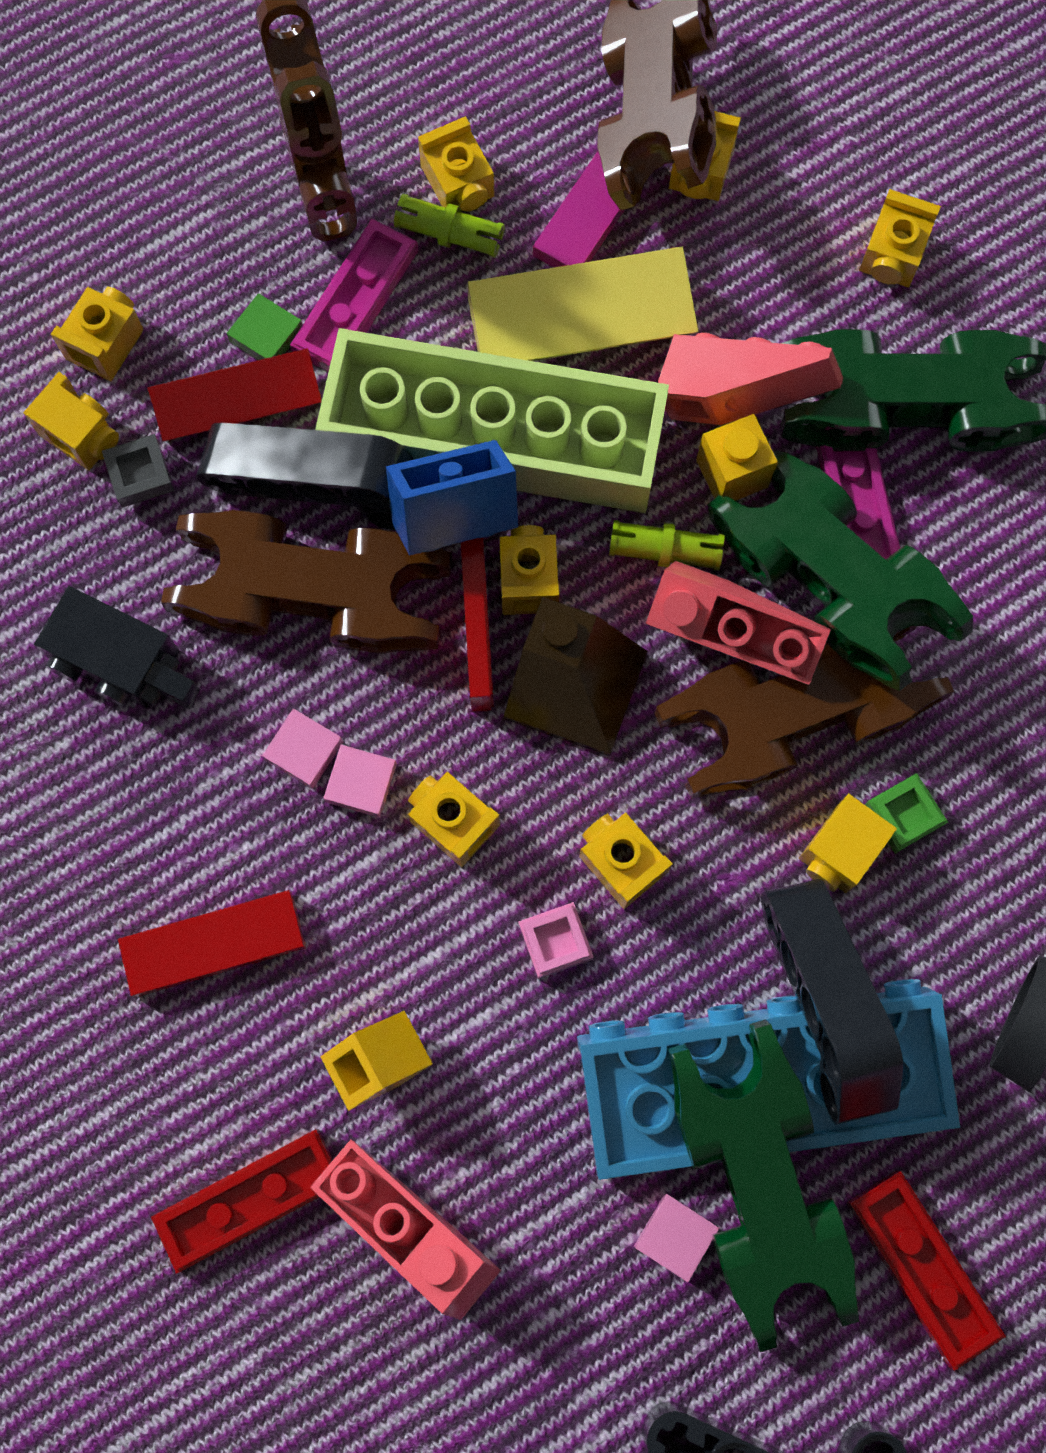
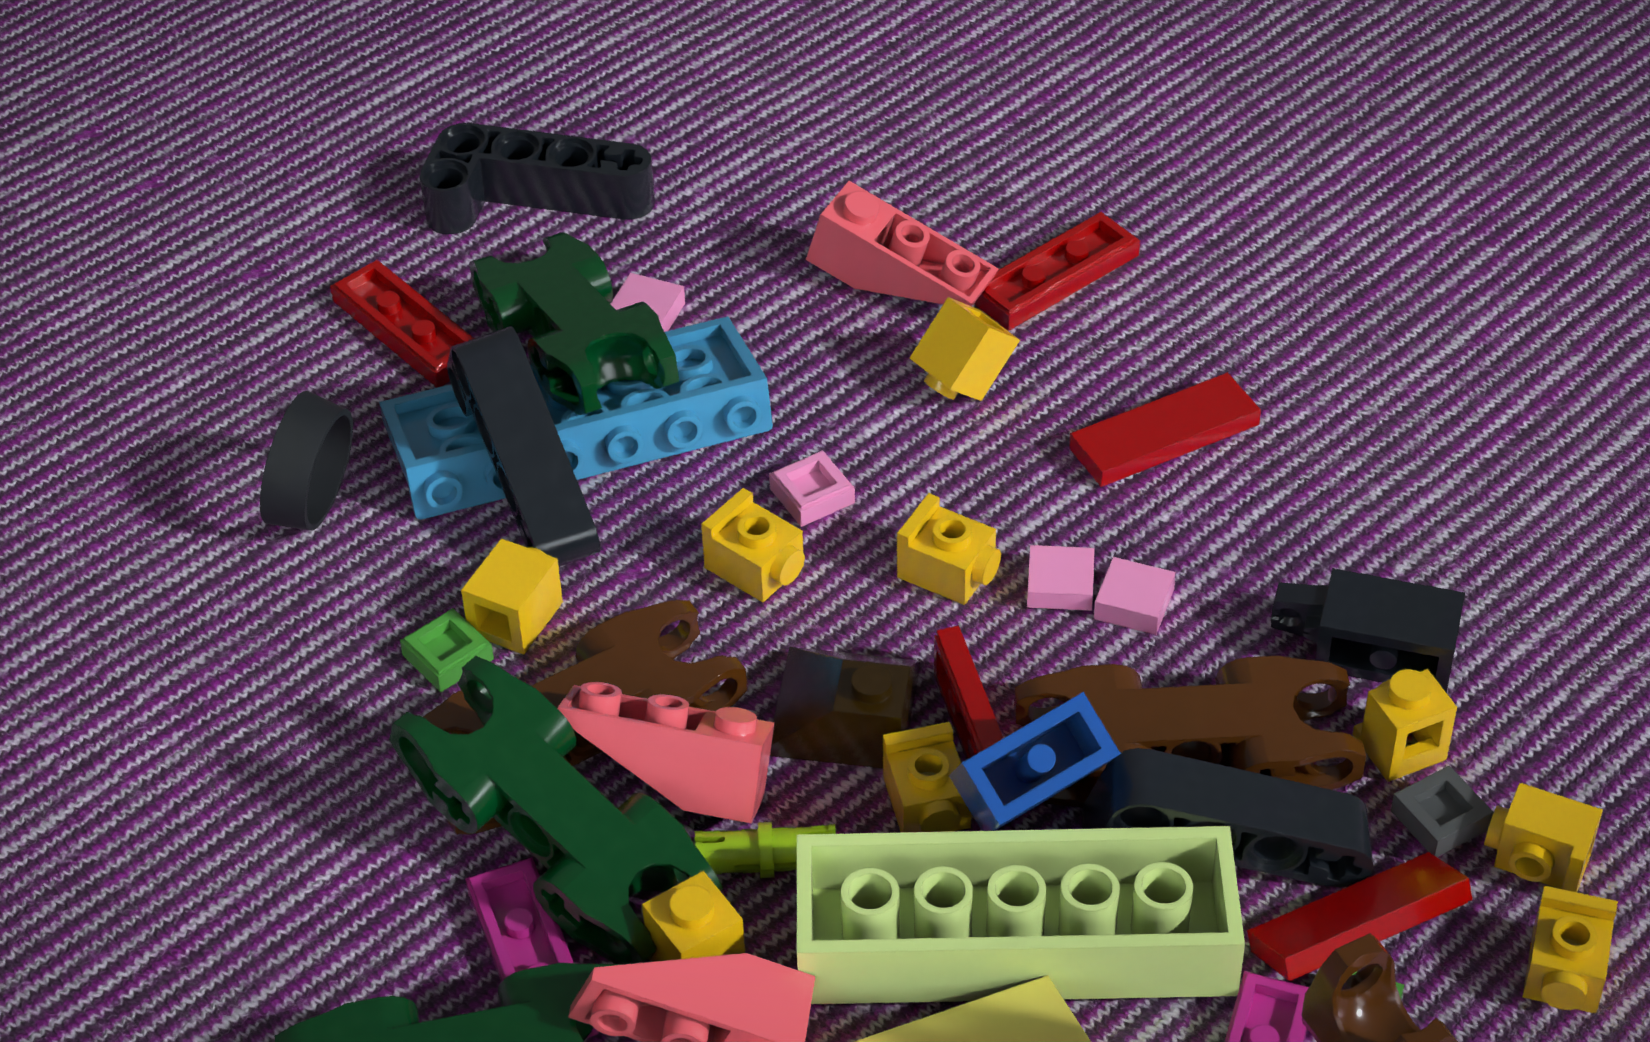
camera: 170 degrees right, 30 degrees down
none -> yellow brick [1352,669,1457,782]

